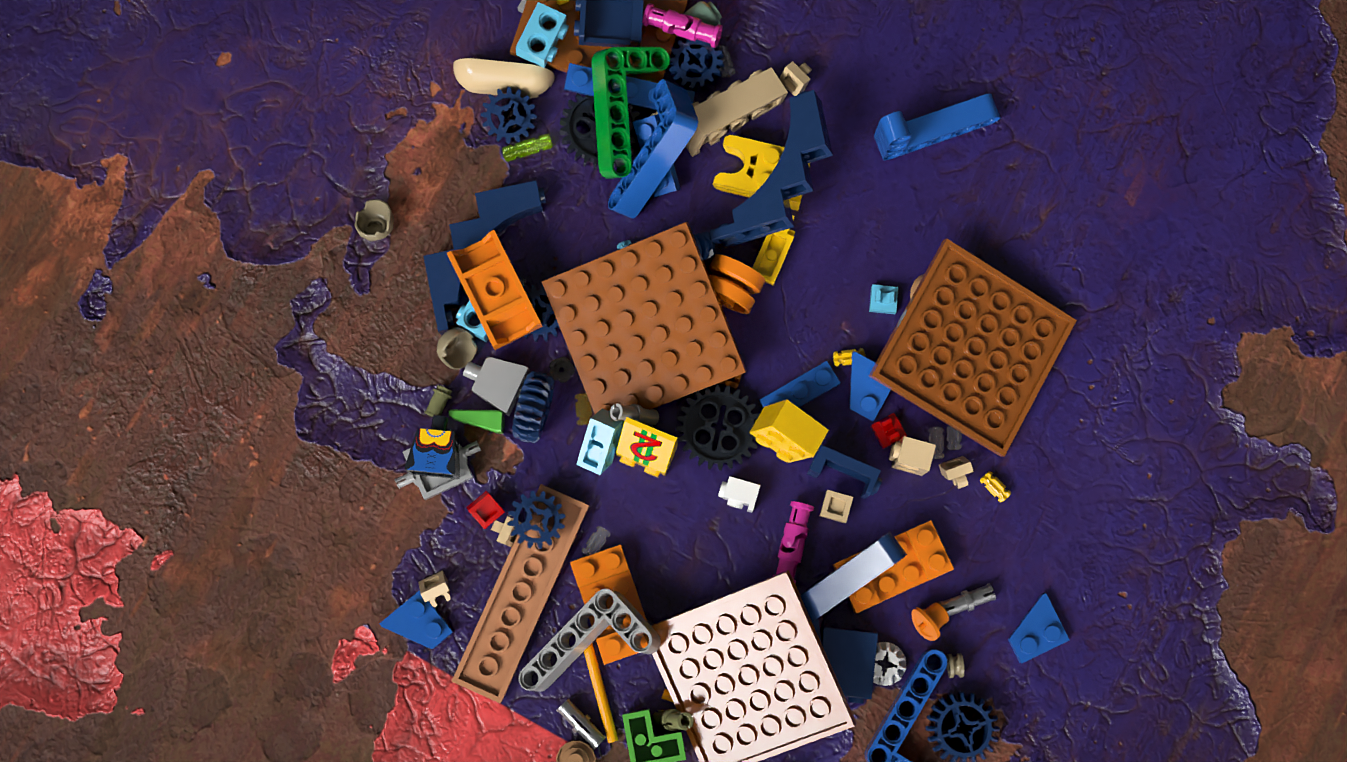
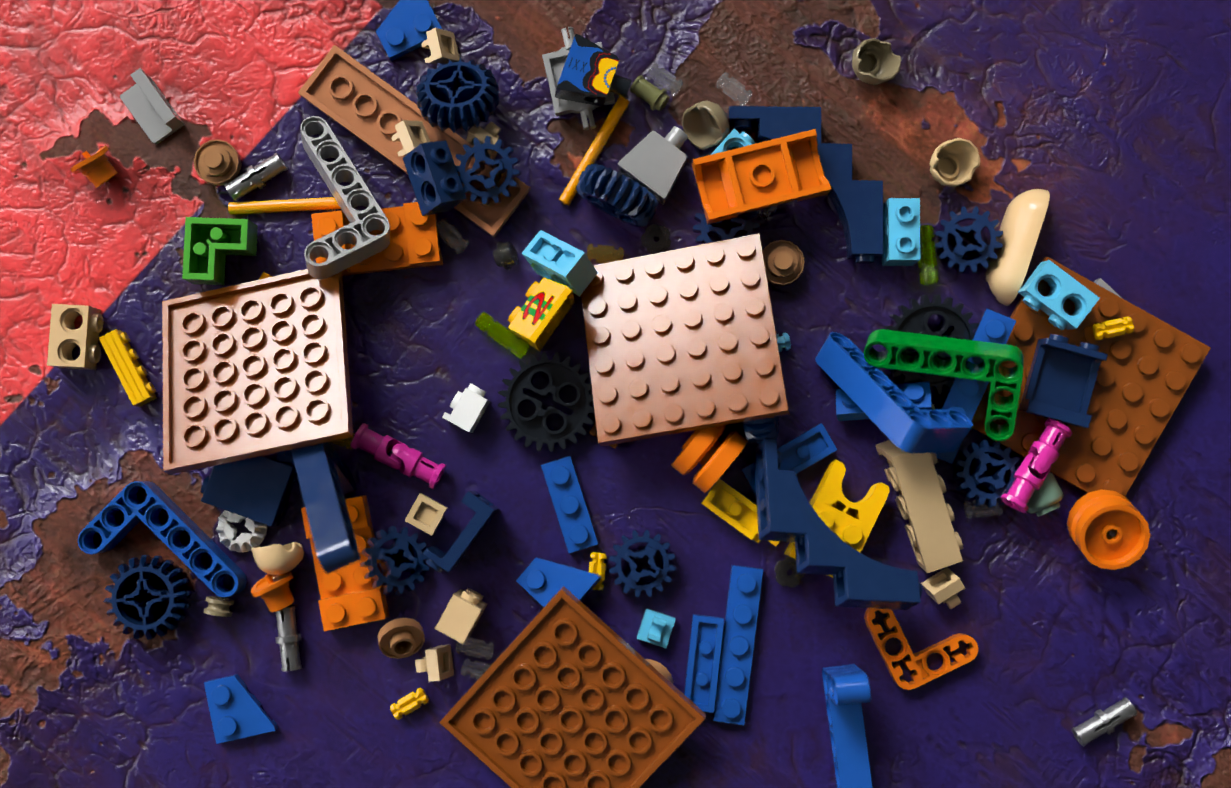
camera: 100 degrees right, 5 degrees up
bright green slope [449,409,505,434] -> none
red tile [466,490,505,529] -> none
light grey pin [610,403,659,426] -> none
olive pin [652,709,694,731] -> none
yellow brick [749,399,829,462] -> none
red tile [870,413,907,449] -> none
none -> tan hair [251,542,304,575]
none -> dark blue gear [360,526,430,595]
none -> medium nougat plate [378,618,425,659]
none -> tan tile [391,120,430,156]
none -> dark blue brick [403,140,467,216]
none -> dark blue gear [416,58,500,133]
none -> clear neon green axle [475,312,530,359]
none -> clear smoke plate [493,241,519,270]
none -> light orange piece [559,96,630,206]
none -> dark blue gear [609,529,676,597]
none -> clear piece [647,64,683,96]
none -> blue plate [684,614,724,713]
none -> blue plate [713,565,763,725]
none -> clear piece [716,73,752,106]
none -> blue plate [741,423,838,495]
none -> medium nougat plate [763,240,805,286]
none -> clear smoke plate [774,557,805,588]
none -> orange beam [864,608,978,690]
none -> medium azure brick [882,198,920,266]
none -> tan hair [929,138,981,187]

